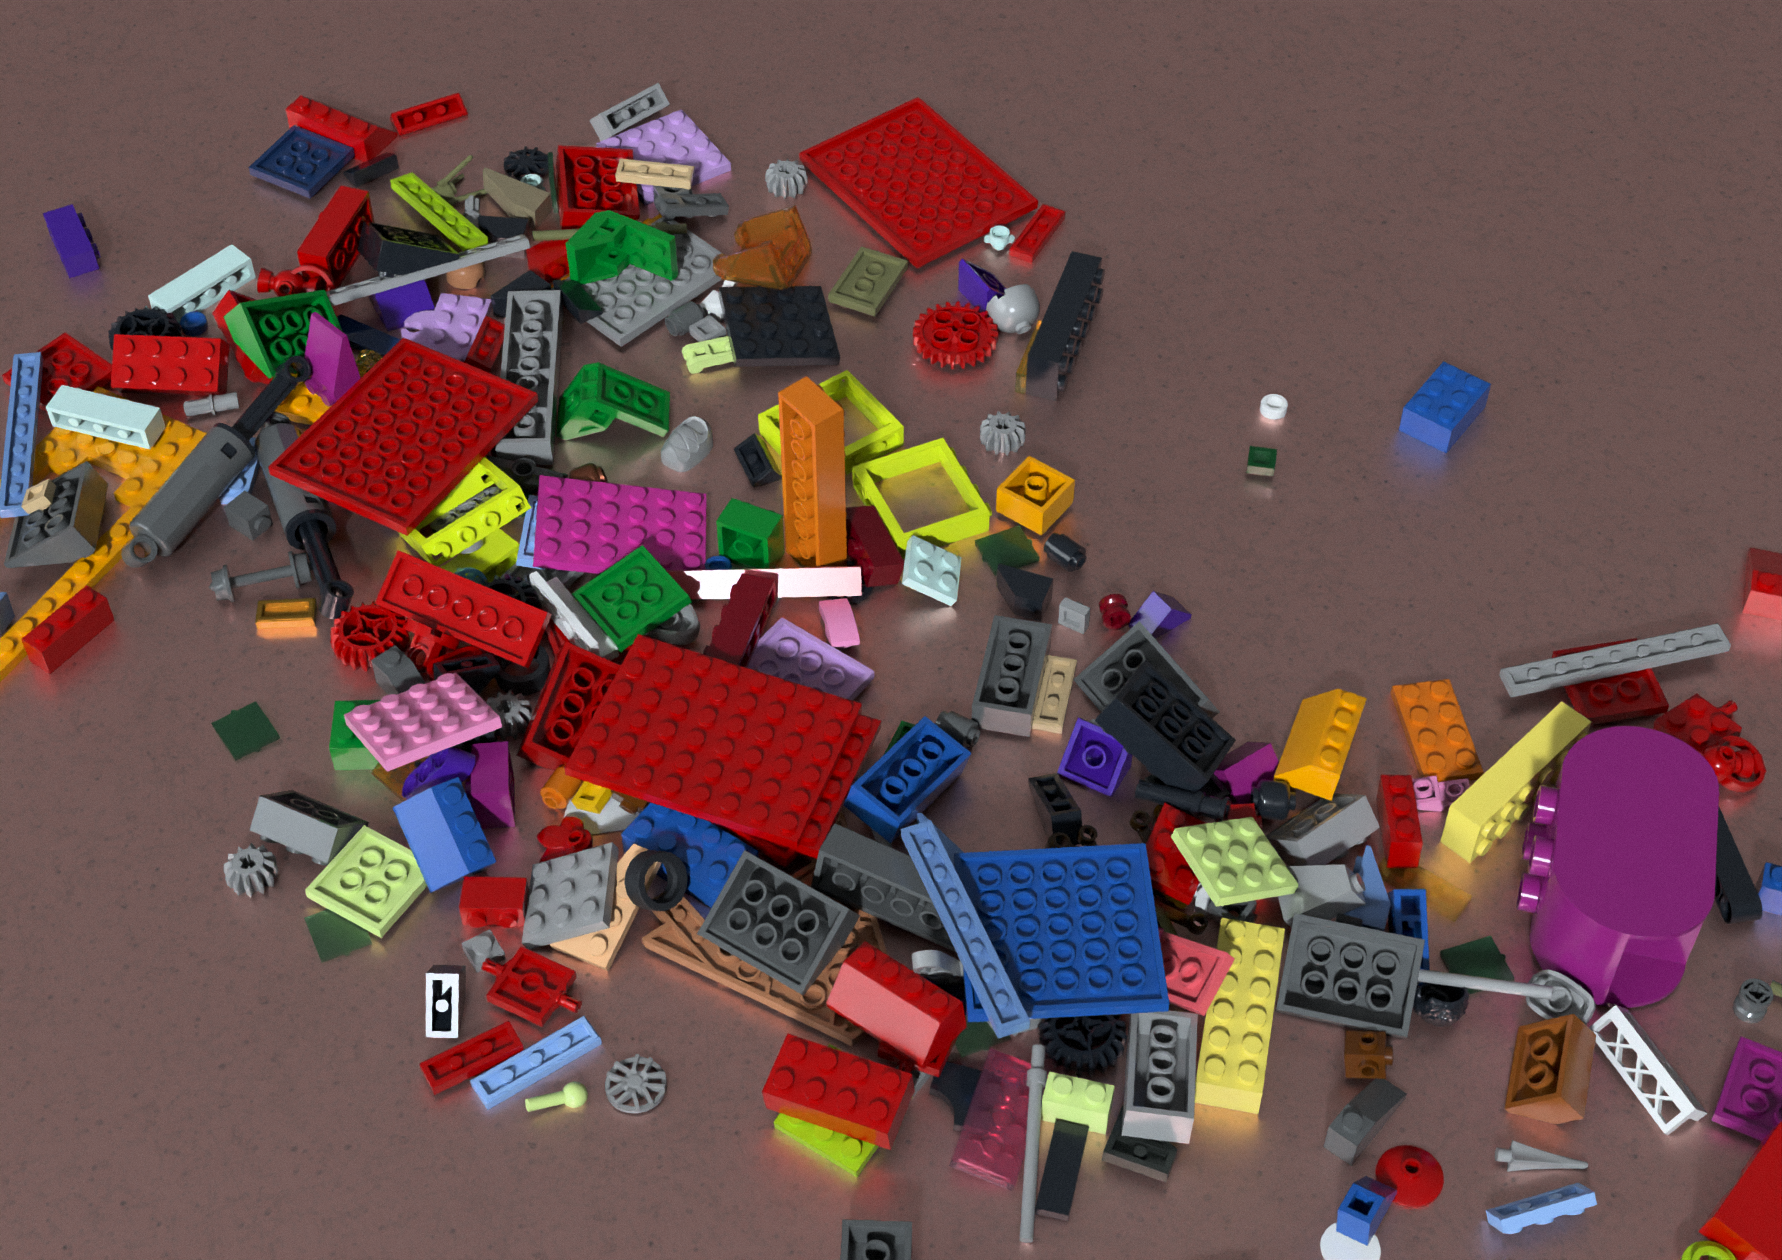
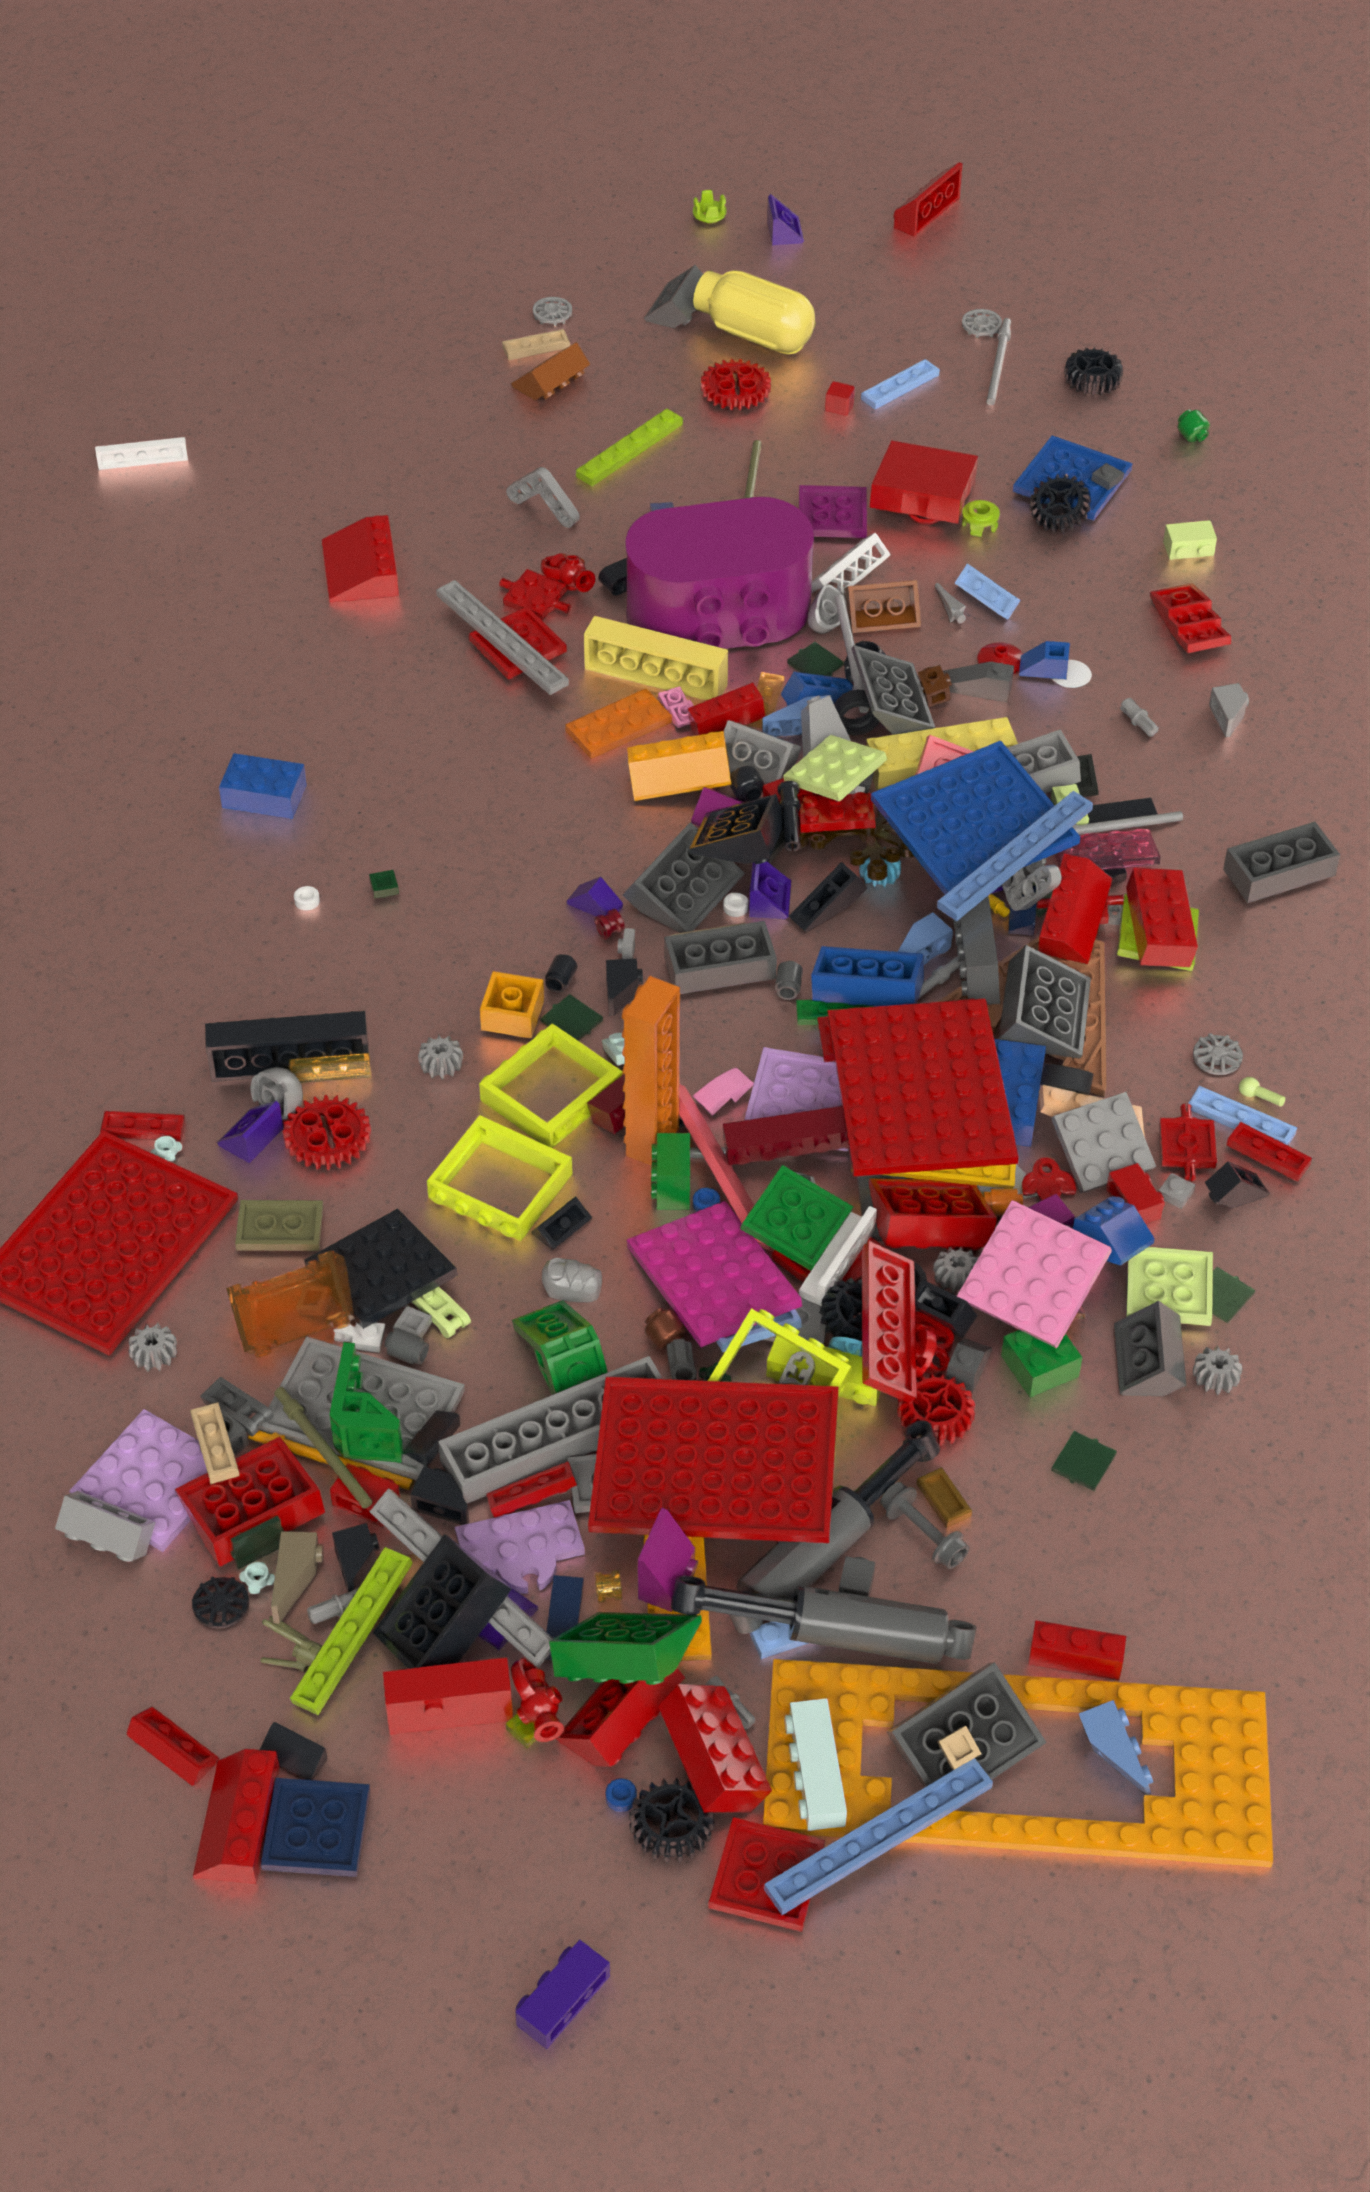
camera: 115 degrees left, 0 degrees up
light aqua brick [148,244,256,324] -> none

